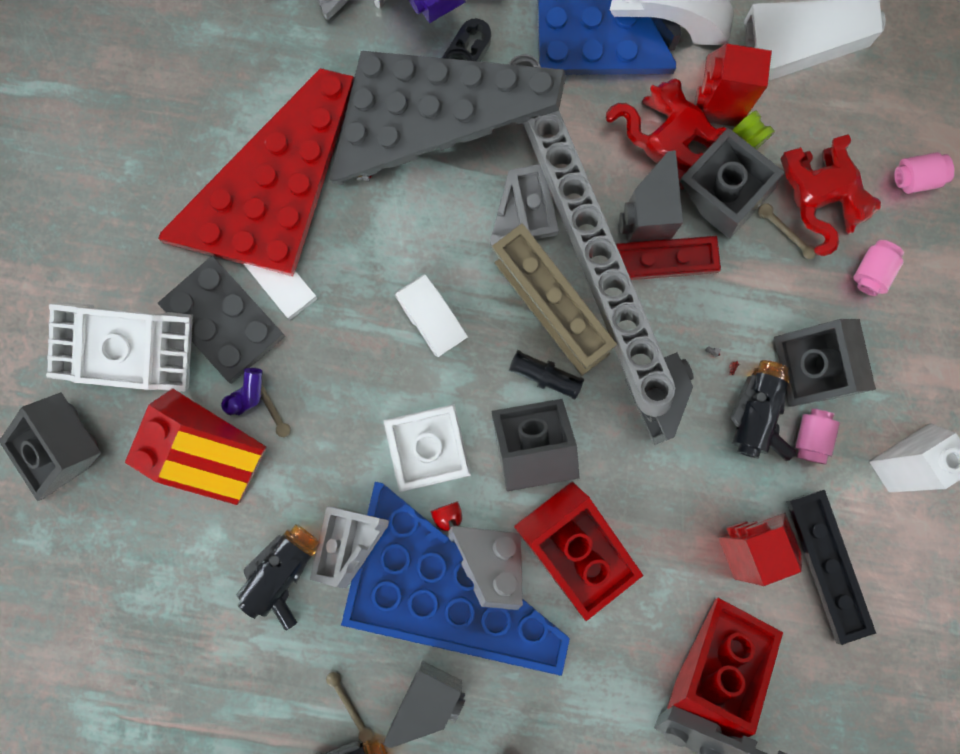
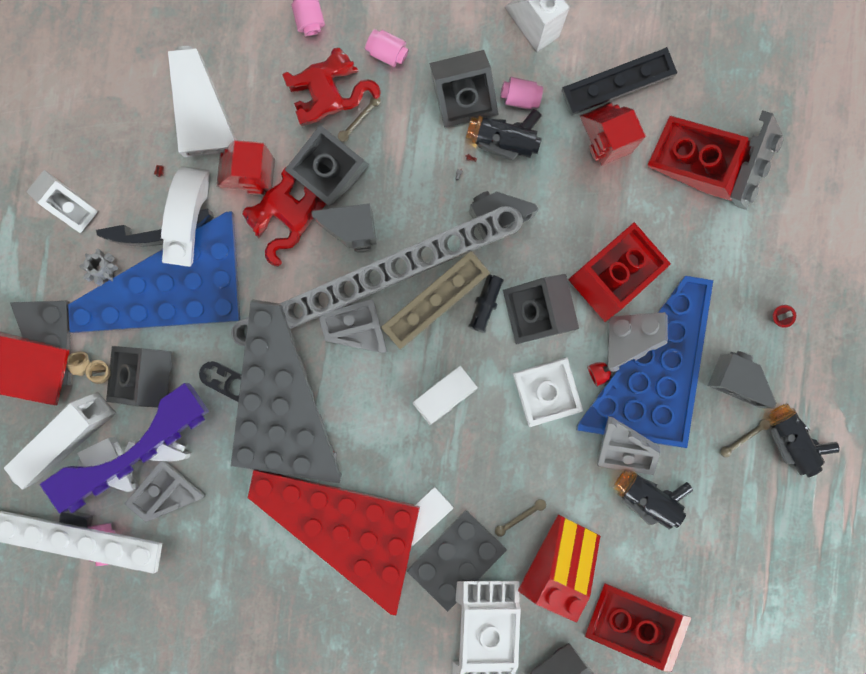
camera: 85 degrees left, 5 degrees up
dark purple arm [221,368,263,415] -> none
red tile [616,236,721,280] -> none
lime wheel [732,110,775,150] -> none
none -> red slope [585,583,692,672]

